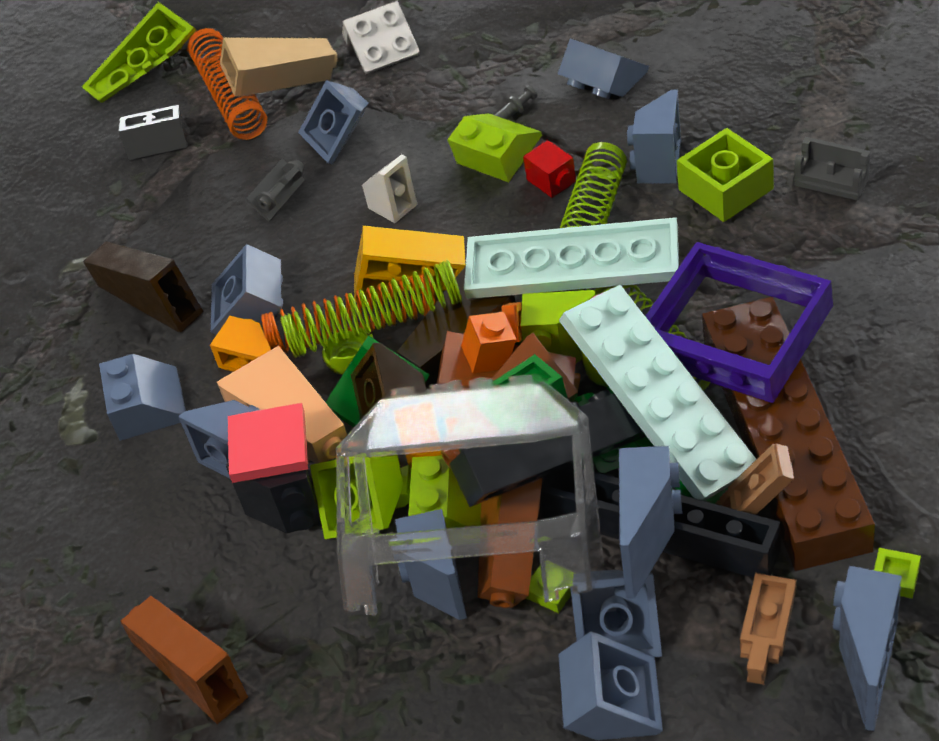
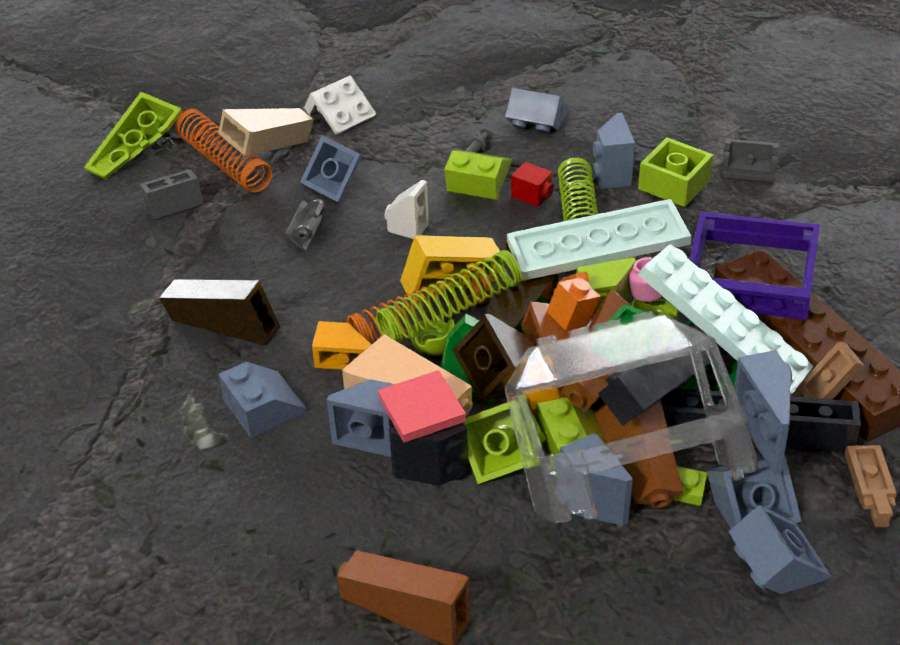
camera: 25 degrees left, 5 degrees down
sand blue slope [211,244,283,335] -> none

